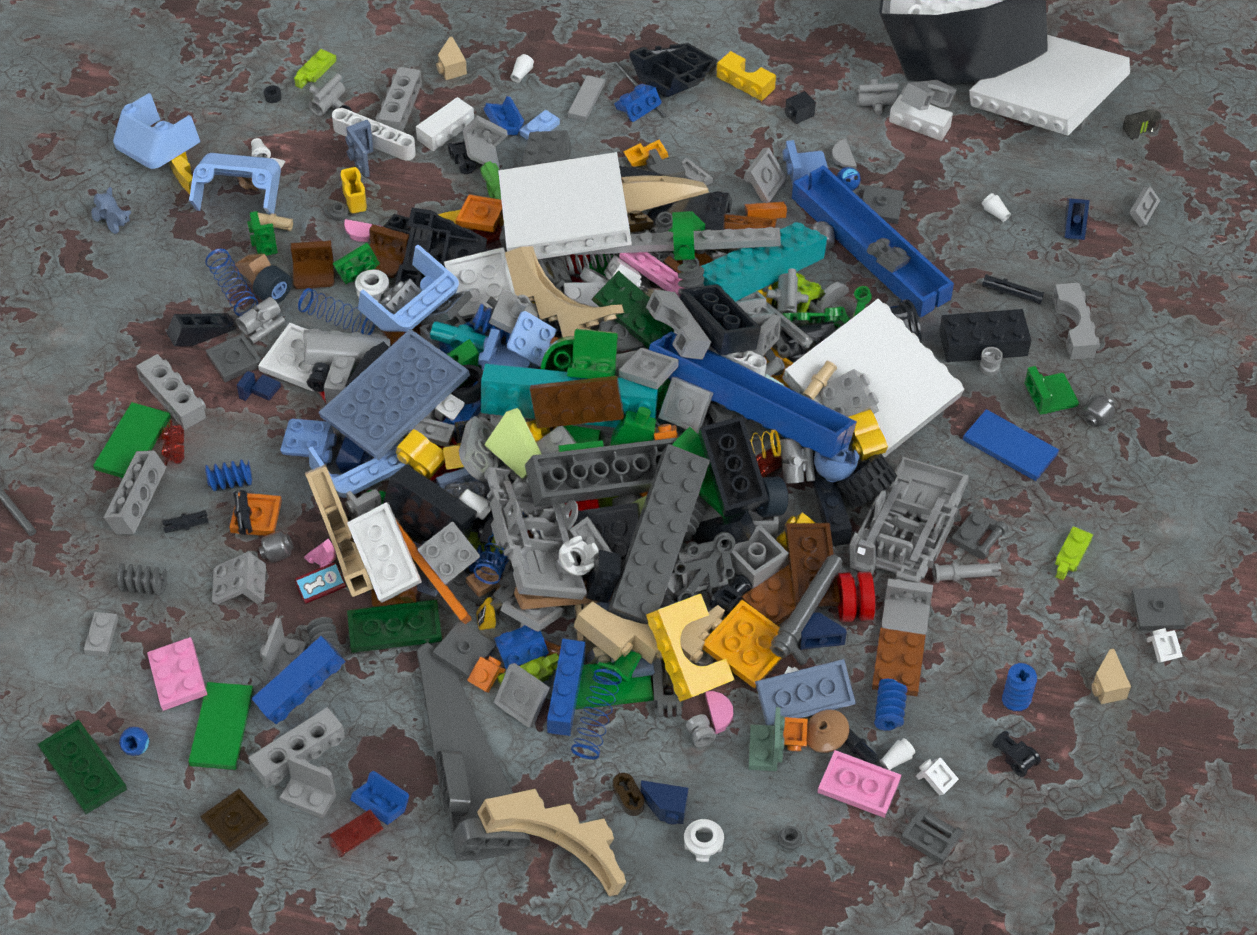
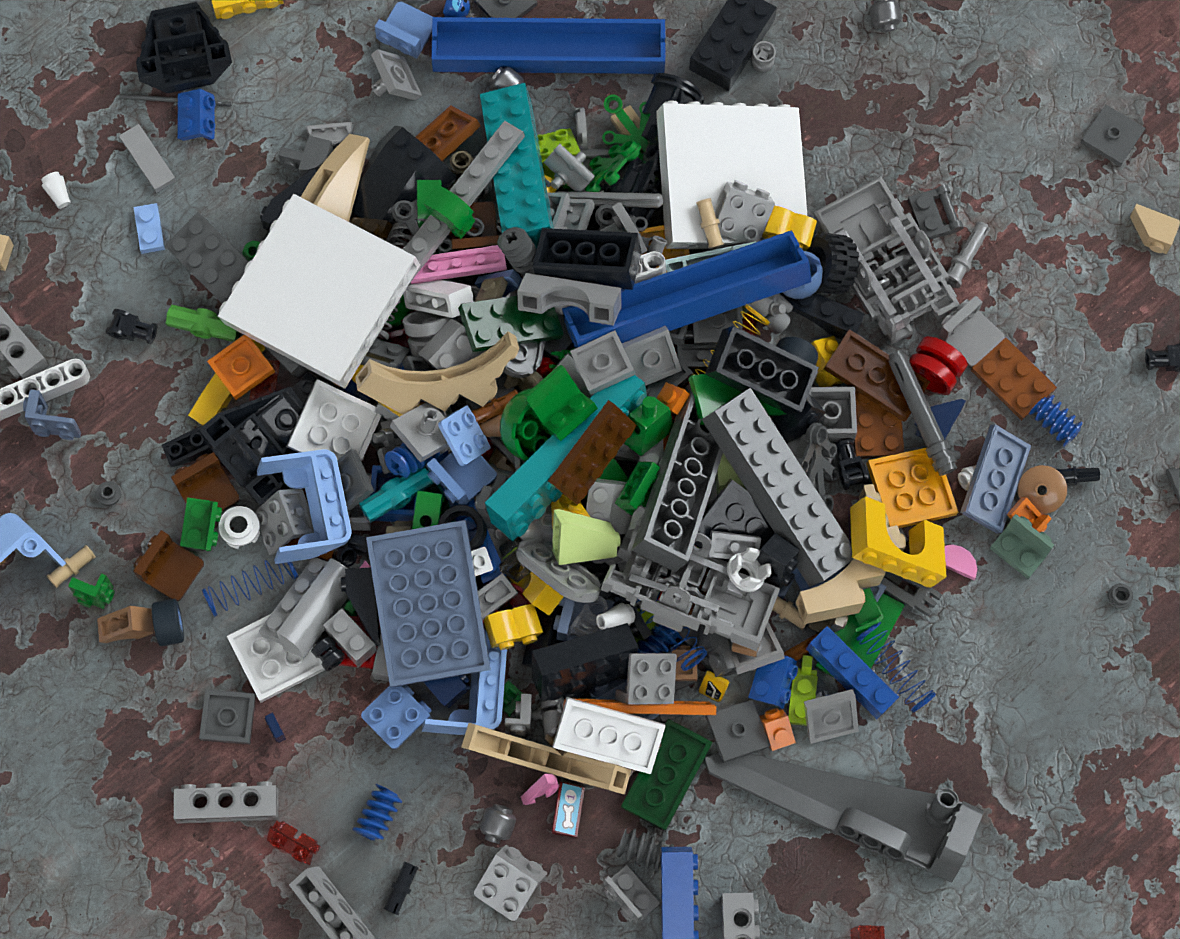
camera: 55 degrees left, 20 degrees up
green tile [93,402,171,478] -> none
black slope [166,313,237,347] -> none
blue piece [205,249,258,316] -> none
orange plate [229,493,282,536] -> none
black pin [233,490,253,535] -> none
light grey pin [236,297,285,344] -> none
dark blue tile [251,374,281,401] -> none
yellow brick [341,167,367,214] -> none
bright pink tile [344,219,379,242] -> none
blue bracket [350,771,409,825] -> none
white brick [416,97,474,151] -> none
light grey bracket [462,115,508,168] -> none
tan arch [477,789,626,897] -> none
blue bracket [484,96,524,135] -> none
dark brown beam [613,773,644,816] -> none
light orange slope [623,139,669,167] -> none
dark blue slope [640,780,689,825] -> none
white piece [684,819,724,862] -> none
light grey wheel [686,714,716,747] -> none
orange slope [745,202,787,219] -> none
bright pink plate [818,750,901,818] -> none
dark grey plate [867,238,911,273] -> none
white cone [880,738,915,770] -> none
white bracket [916,758,958,796] -> none
blue tile [963,409,1059,481] -> none
blue piece [1002,663,1037,711] -> none
green bracket [1024,366,1079,415] -> none
lime hinge [1055,526,1093,581] -> none
white bracket [1147,628,1183,663] -> none

